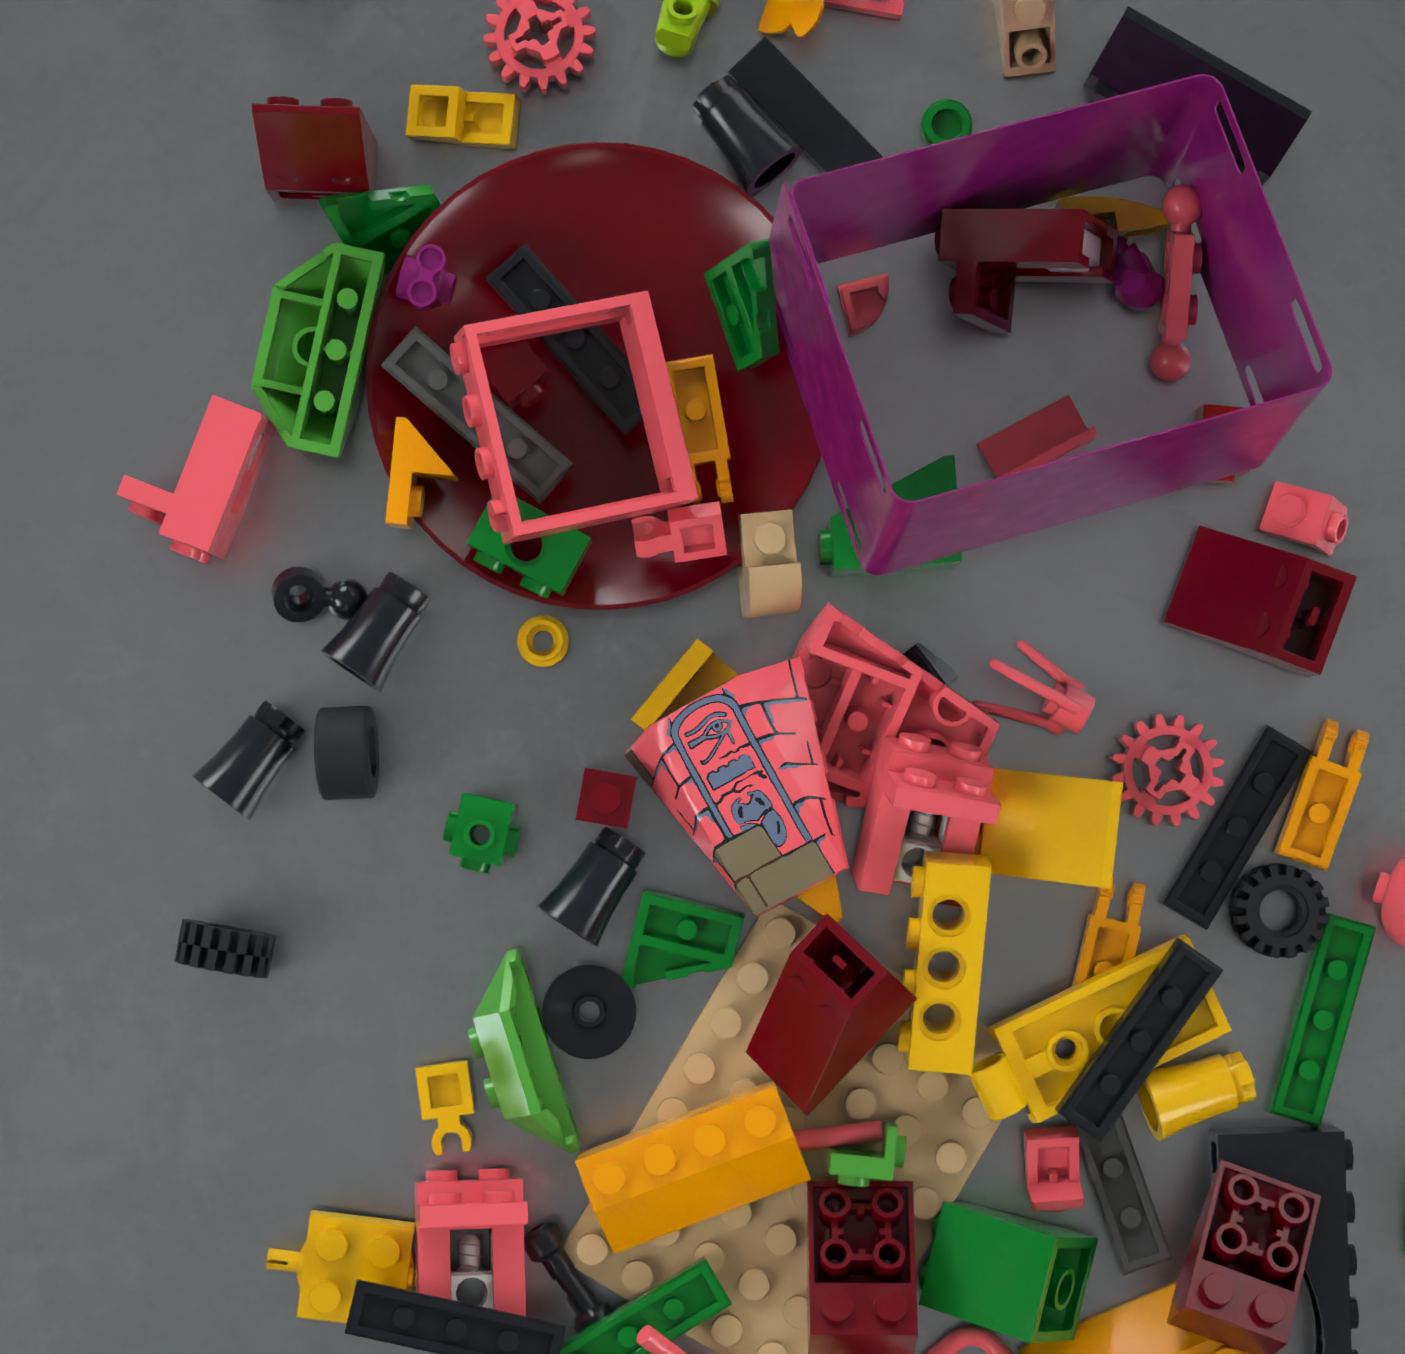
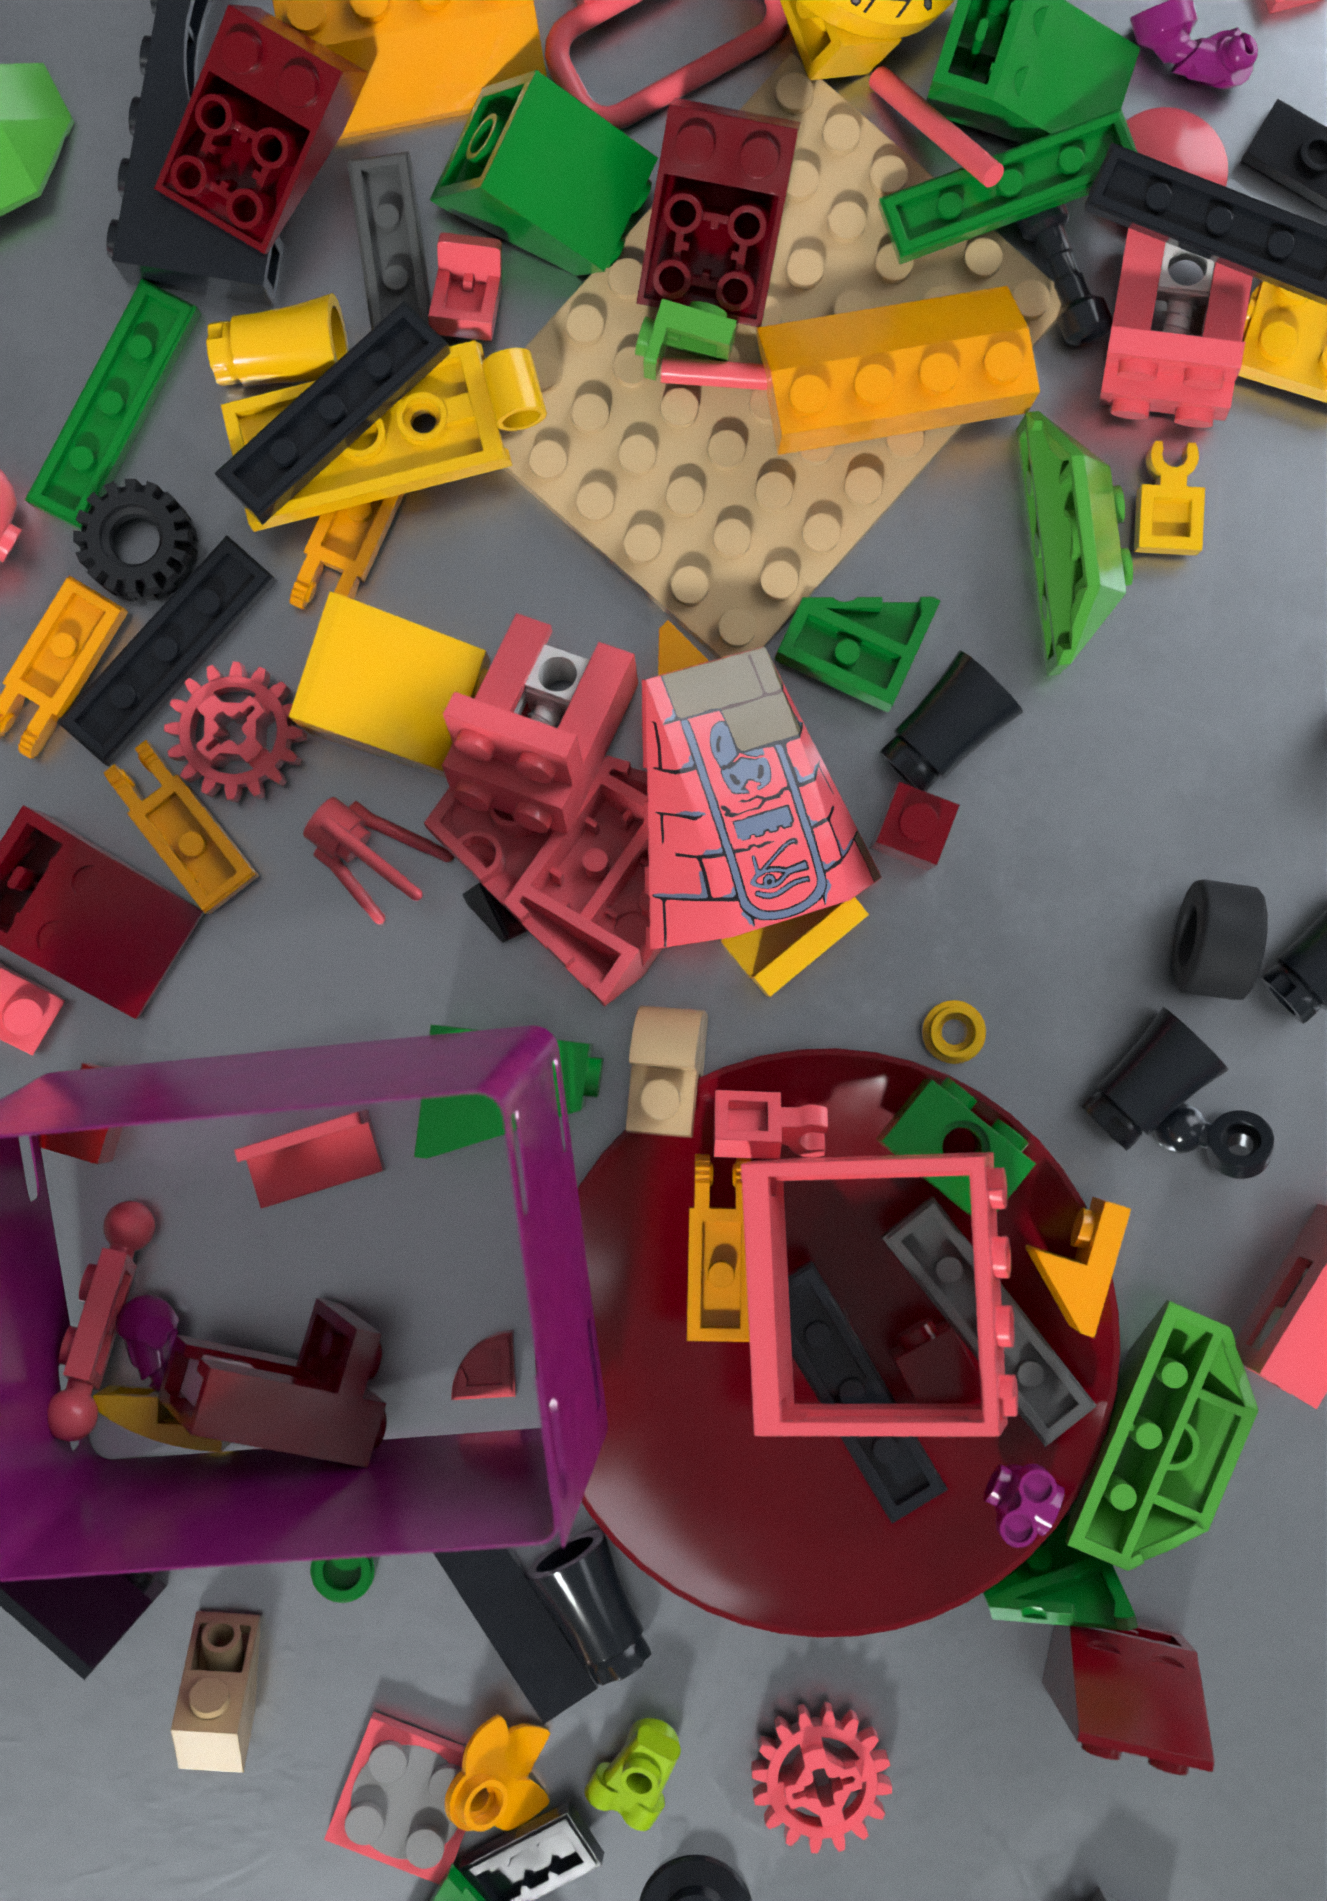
camera: 170 degrees left, 0 degrees up
yellow slope [405,84,521,149] -> none
green brick [443,793,521,874] -> none
black piece [542,965,636,1059] -> none
green wing [704,238,779,372] -> none
dark red slope [746,914,918,1116] -> none
yellow brick [897,851,992,1075] -> none
none -> light orange hinge [103,739,259,915]

